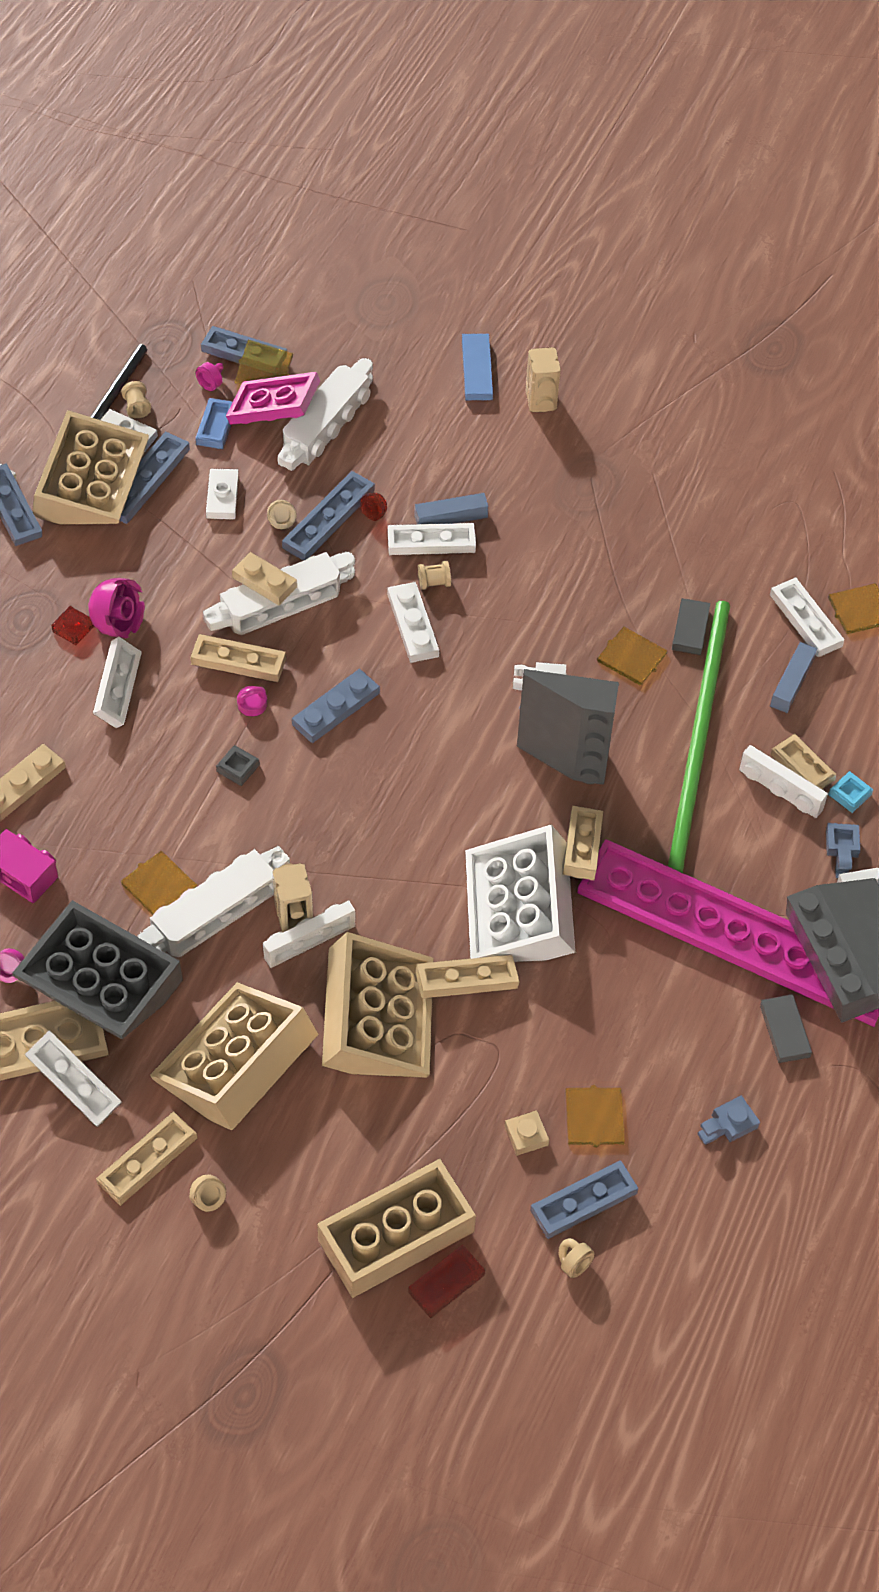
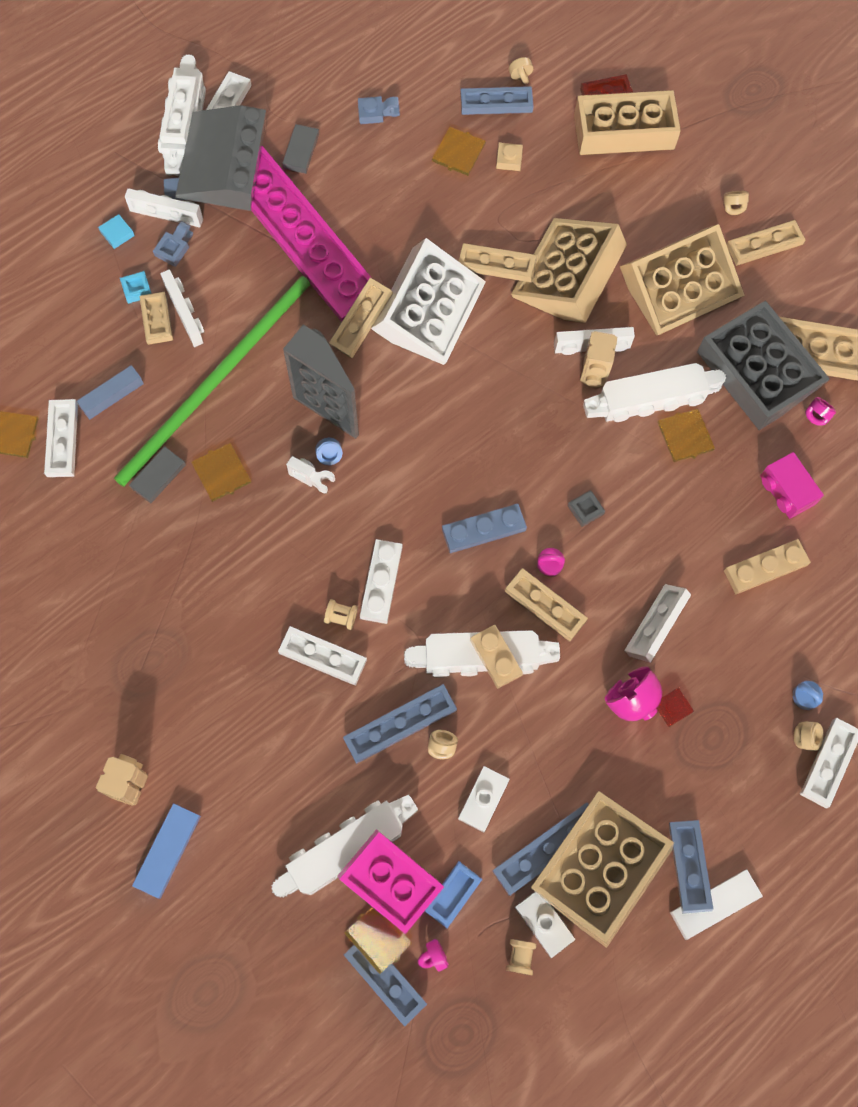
camera: 155 degrees left, 15 degrees up
white plate [25,1030,122,1127] -> none
black piece [90,344,148,420] -> none
clear red plate [360,493,387,521] -> none
sand blue piece [414,493,489,525] -> none

